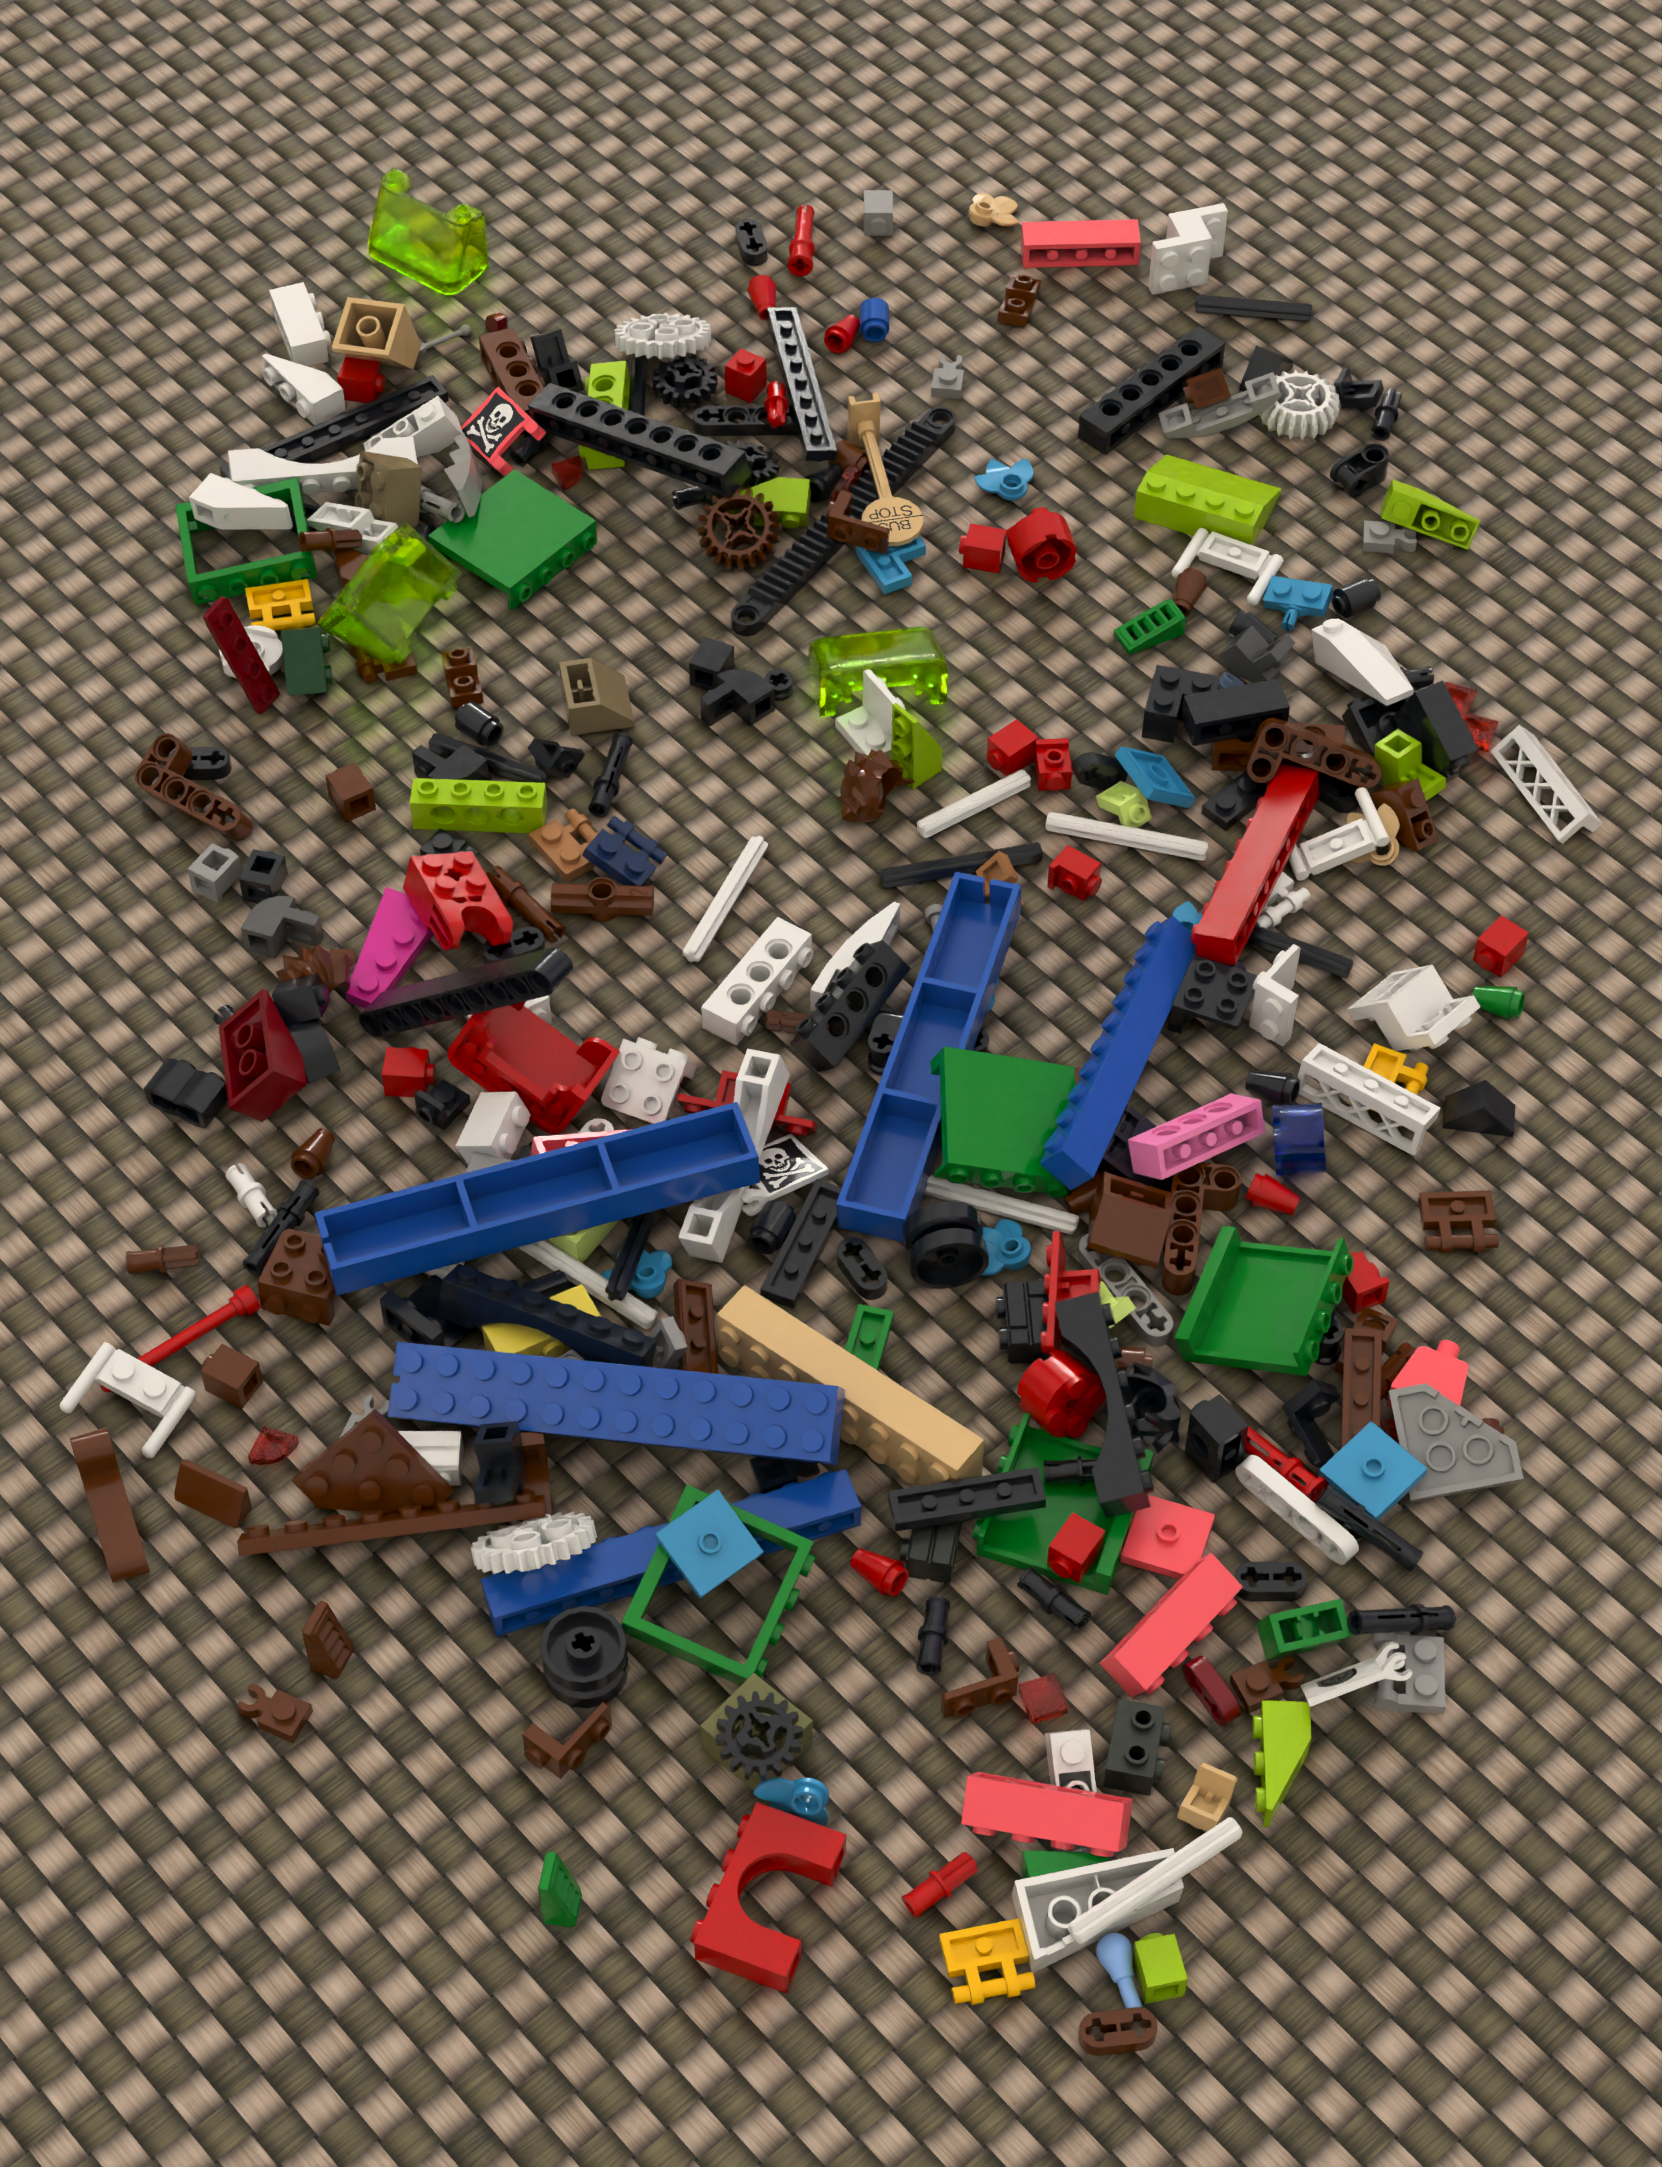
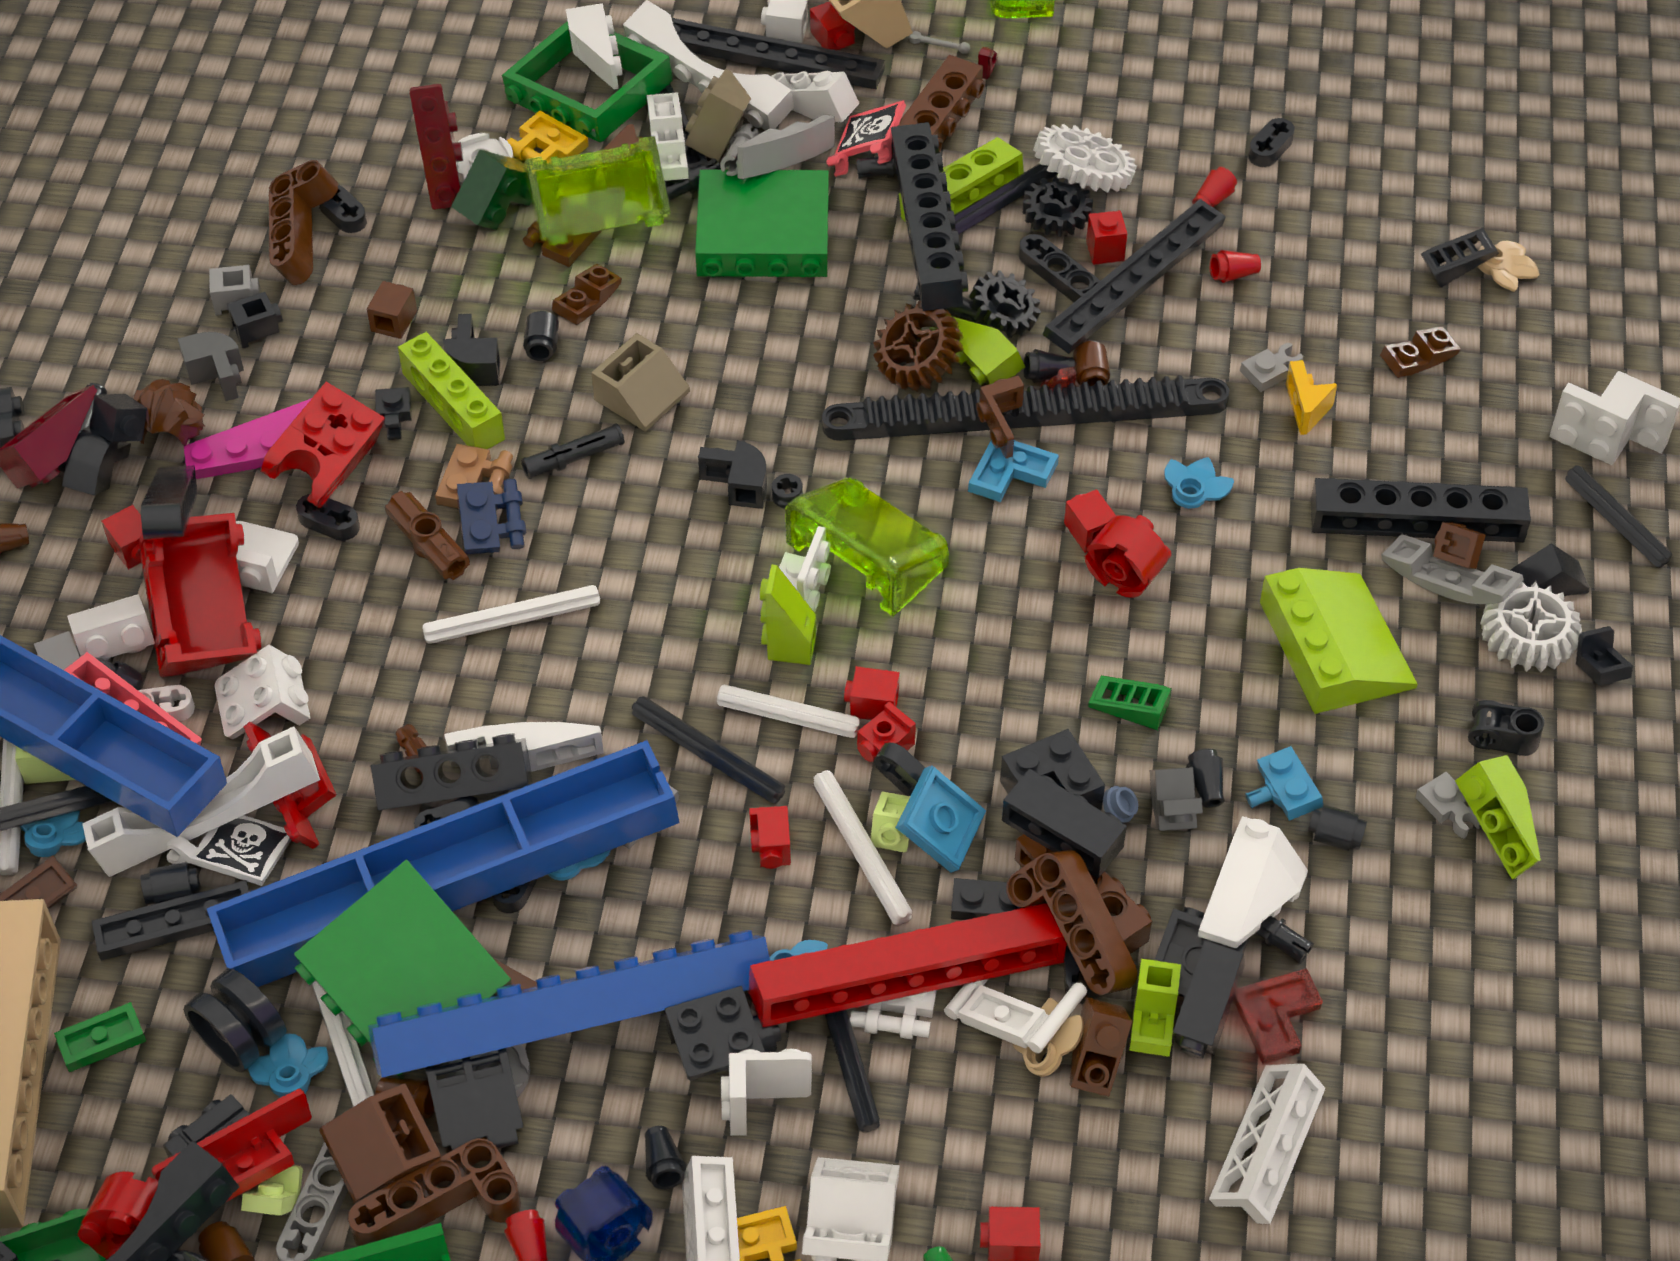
camera: 50 degrees right, 0 degrees up
reddish brown axle [298,528,362,553] -> none
black bracket [414,1079,471,1130] -> none
black axle [428,733,548,785] -> none
reddish brown pin [486,866,566,943] -> none
black bracket [528,738,585,778] -> none
black brick [530,328,584,392] -> none
clear red tile [551,455,582,491] -> none
black brick [689,637,735,691] -> none
white brick [701,917,814,1046] -> none
red axle [764,381,789,429] -> none
red pin [787,204,815,276] -> none
reddish brown hair [837,749,915,824] -> none
black beam [837,1237,888,1300] -> none
tan piece [847,393,923,546] -> none
blue brick [860,298,890,342] -> none
light grey brick [864,190,893,236] -> none
medium nougat plate [975,851,1024,906] -> none
coral brick [1021,219,1141,268] -> none
bright pink brick [1128,1093,1265,1180] -> none
white plate [1171,528,1284,606] -> none
reddish brown cone [1173,568,1207,616] -> none
black axle [1371,388,1402,441] -> none
none -> yellow slope [1286,360,1337,435]
none -> black slope [1421,228,1499,288]

